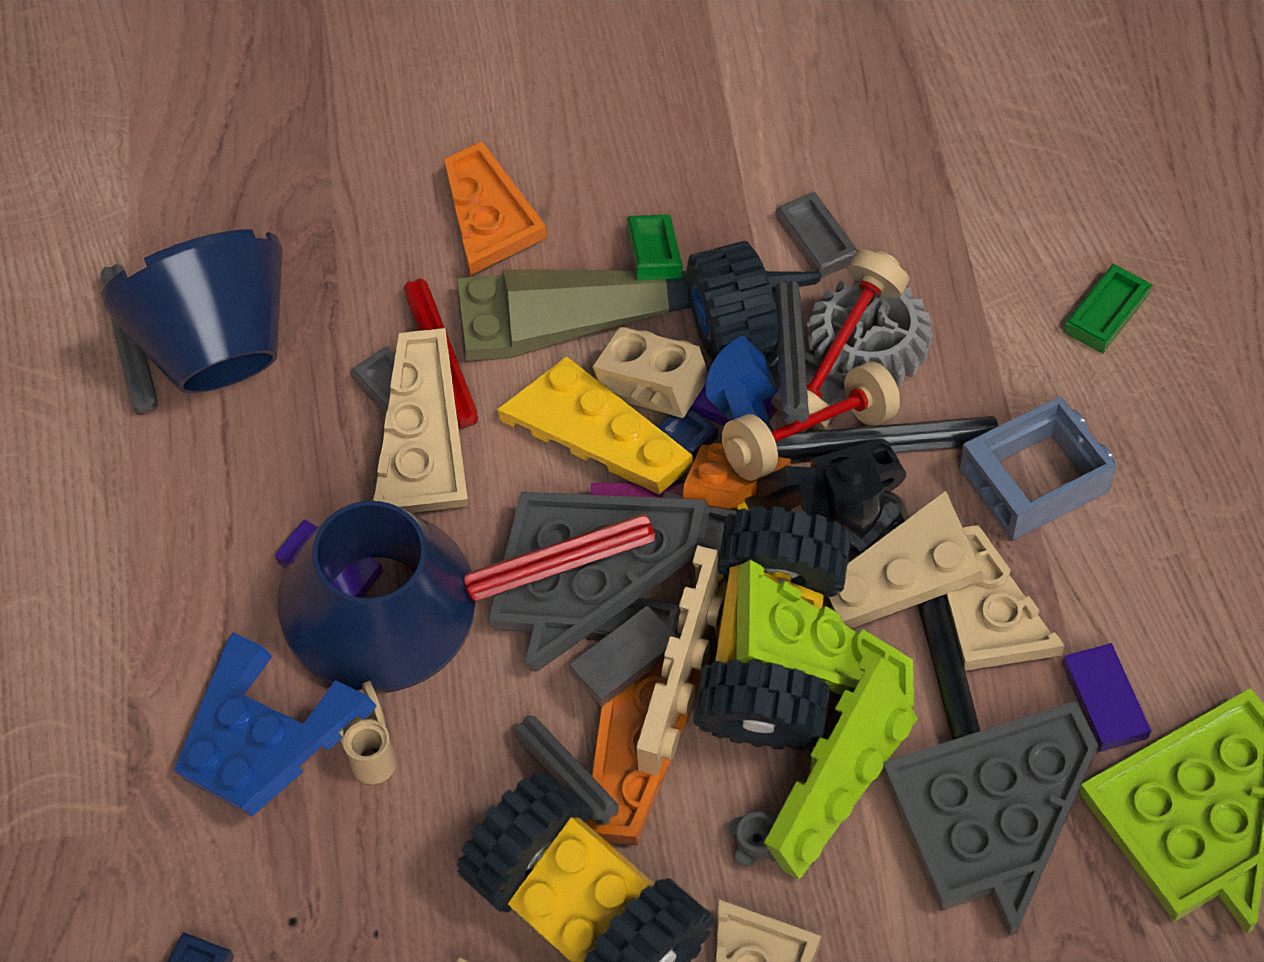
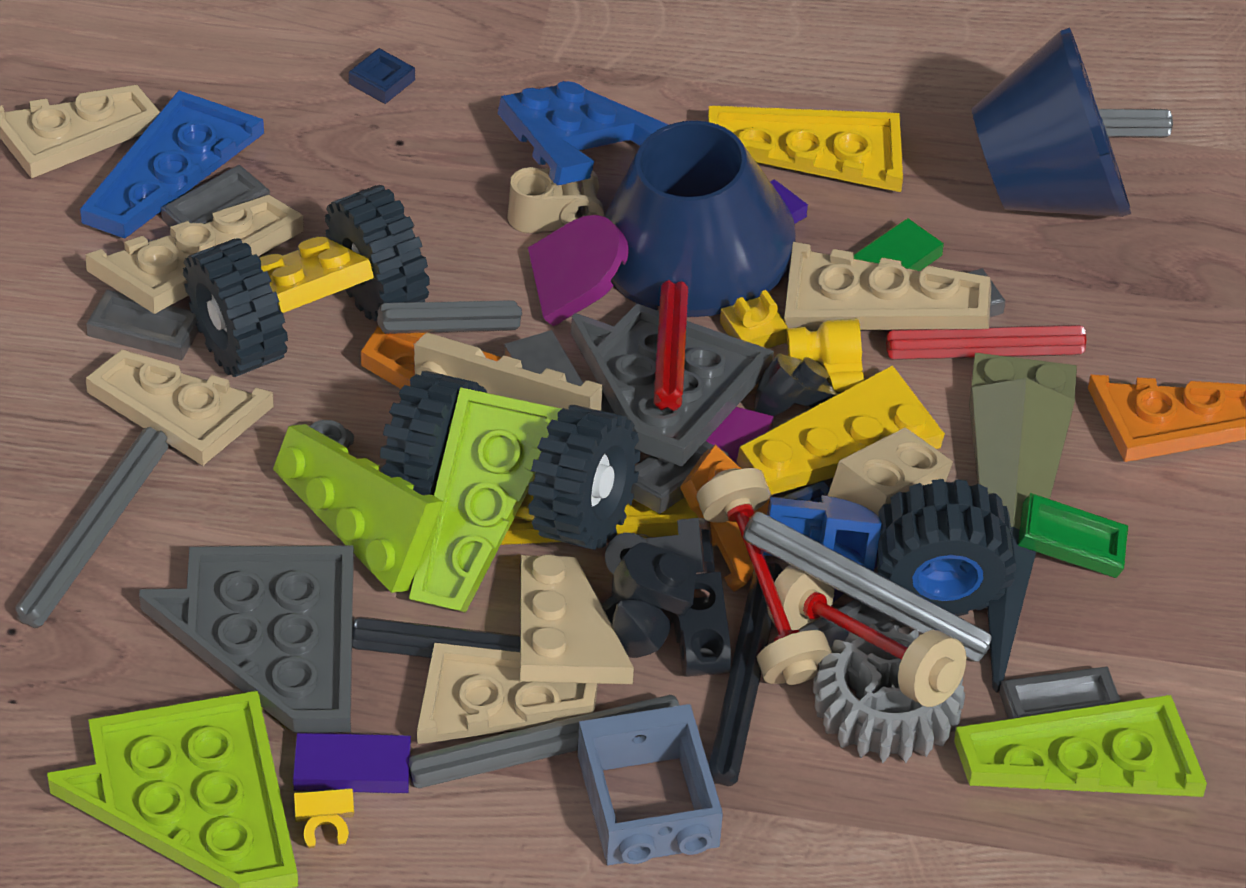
camera: 100 degrees right, 10 degrees down
none -> yellow tile [294,789,354,848]
none -> dark grey axle [409,695,680,788]
none -> magenta tile [528,215,628,327]
none -> yellow wing [708,106,903,192]
none -> yellow tile [720,290,788,348]
none -> black plate [754,353,838,416]
none -> yellow piece [787,318,864,392]
none -> green tile [854,218,944,271]
none -> lime wing [954,695,1207,797]

